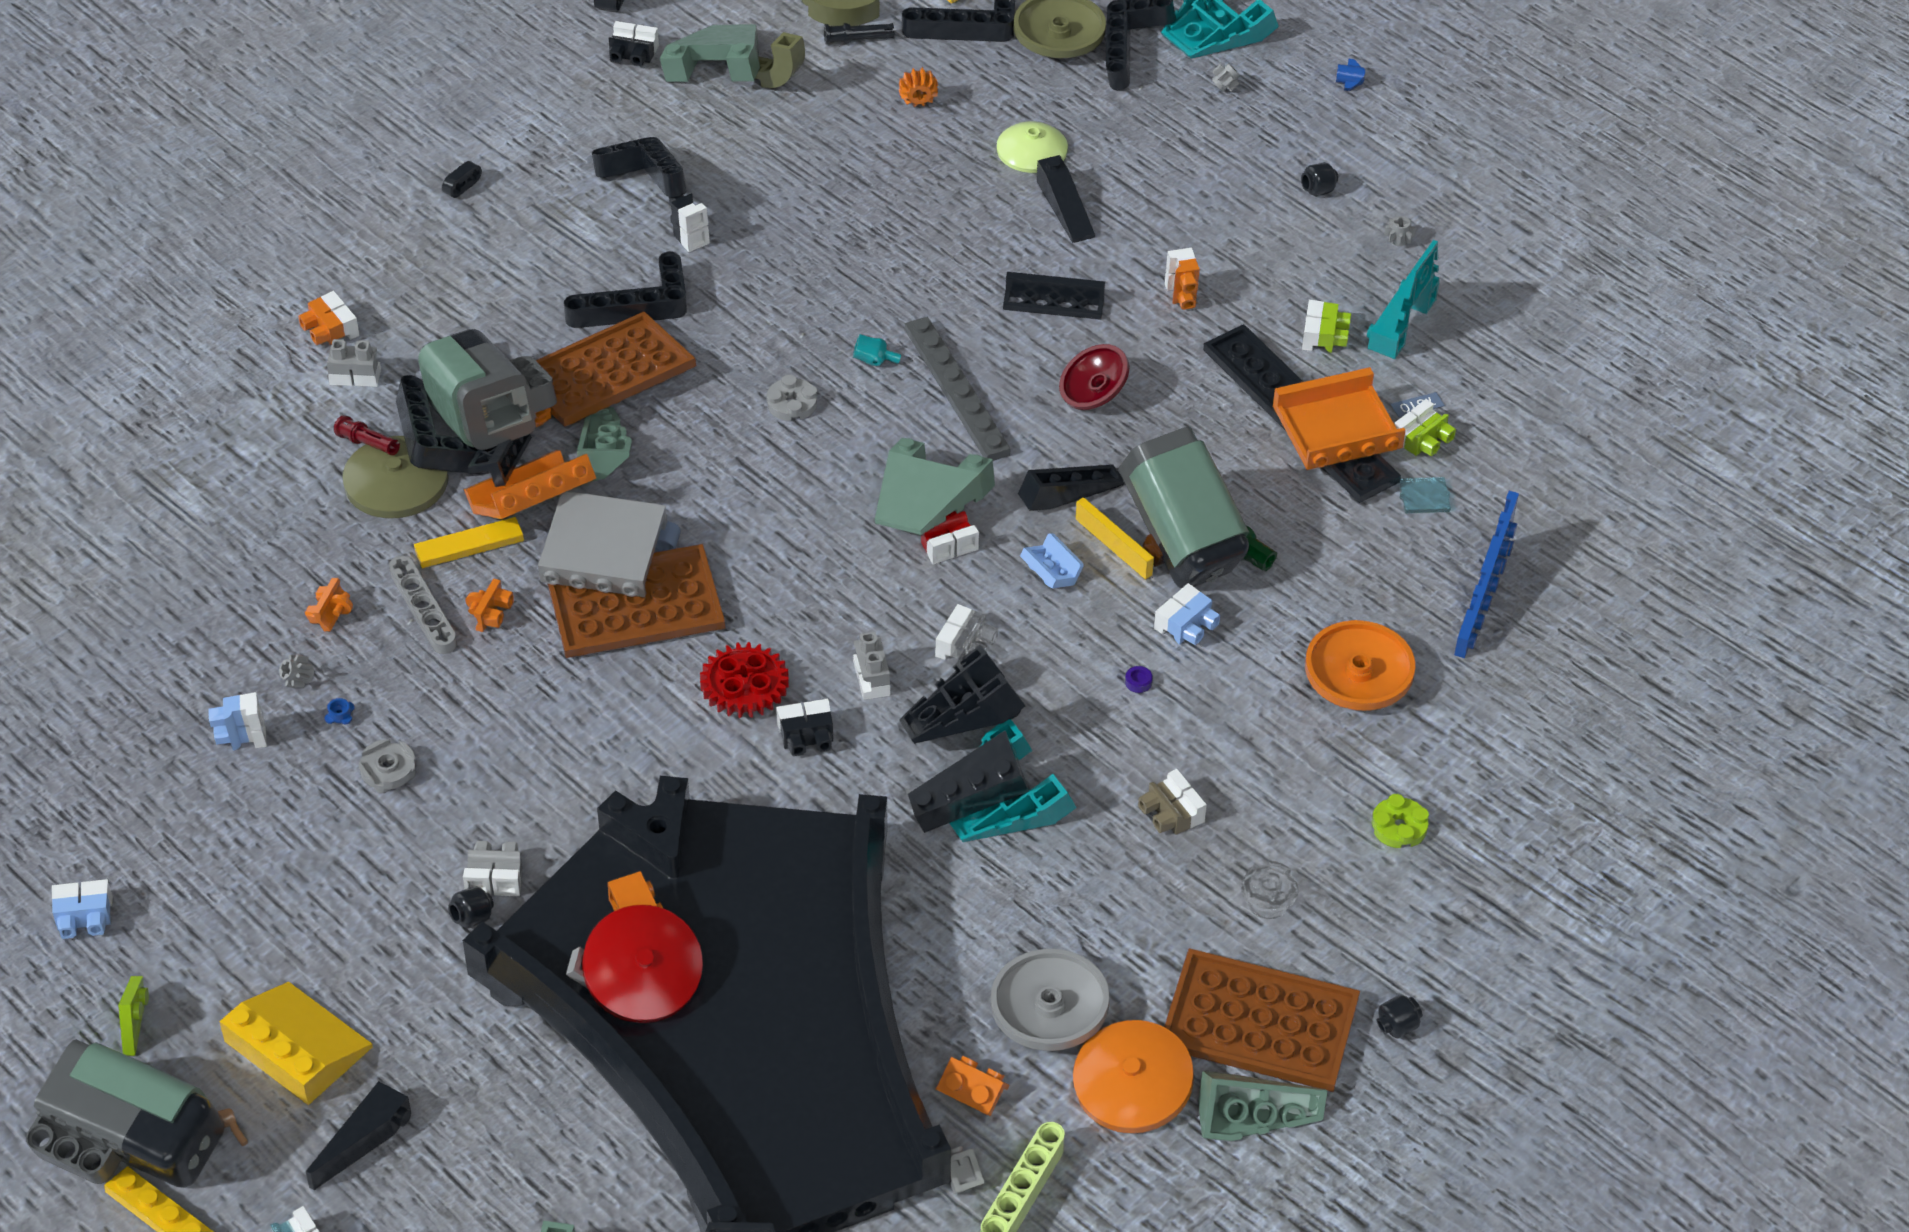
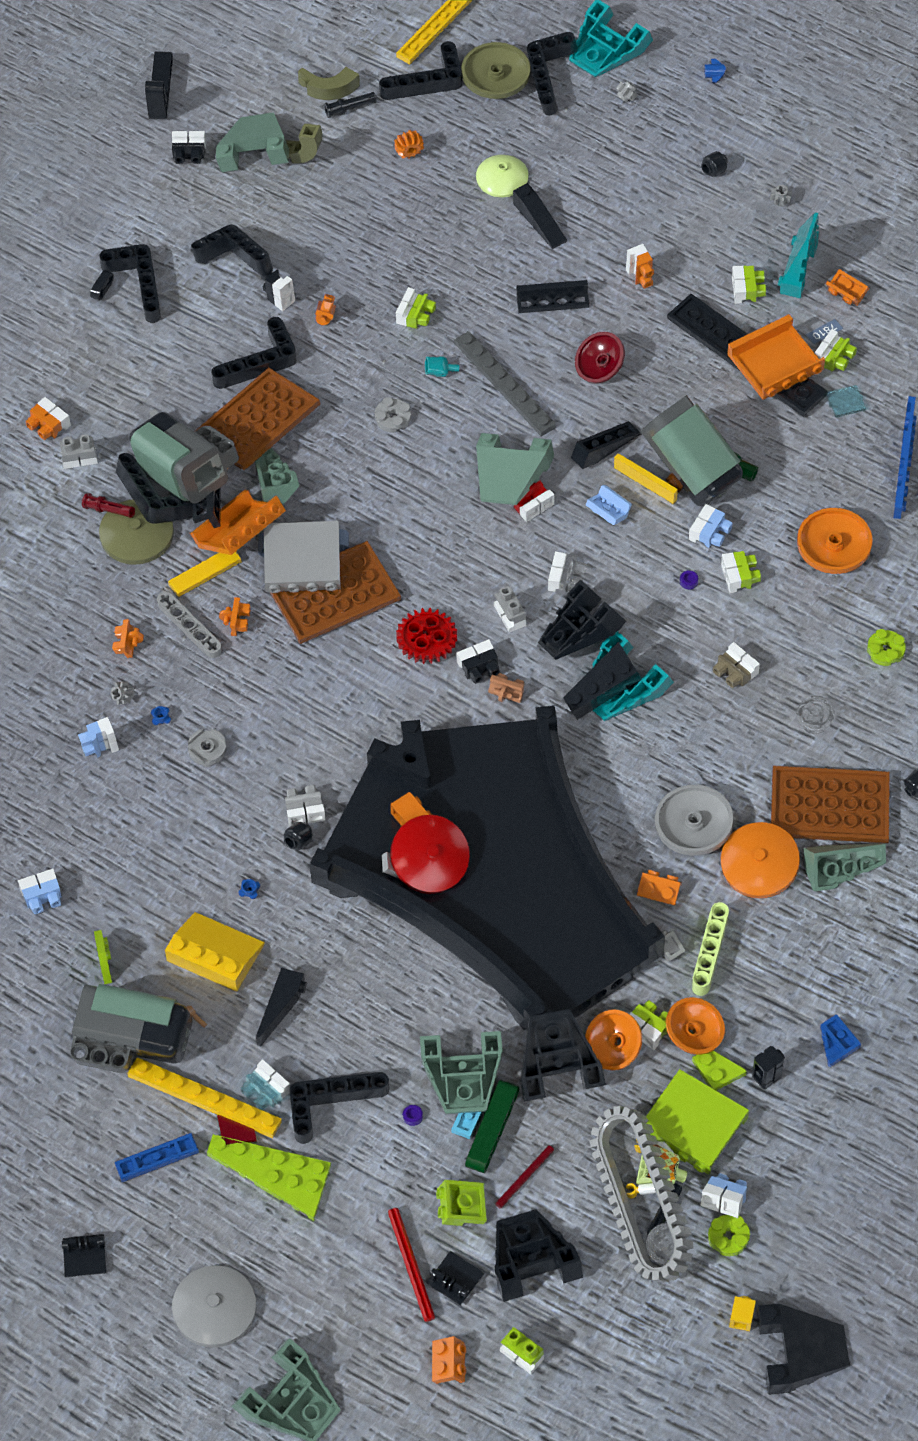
camera: 10 degrees left, 10 degrees up
none -> black beam [99,244,161,323]
none -> blue plate [238,879,260,899]
none -> orange hips [315,294,336,325]
none -> lime hips [396,287,436,329]
none -> nougat hips [488,673,524,703]
none -> hips [721,551,761,593]
none -> orange bracket [825,269,869,306]

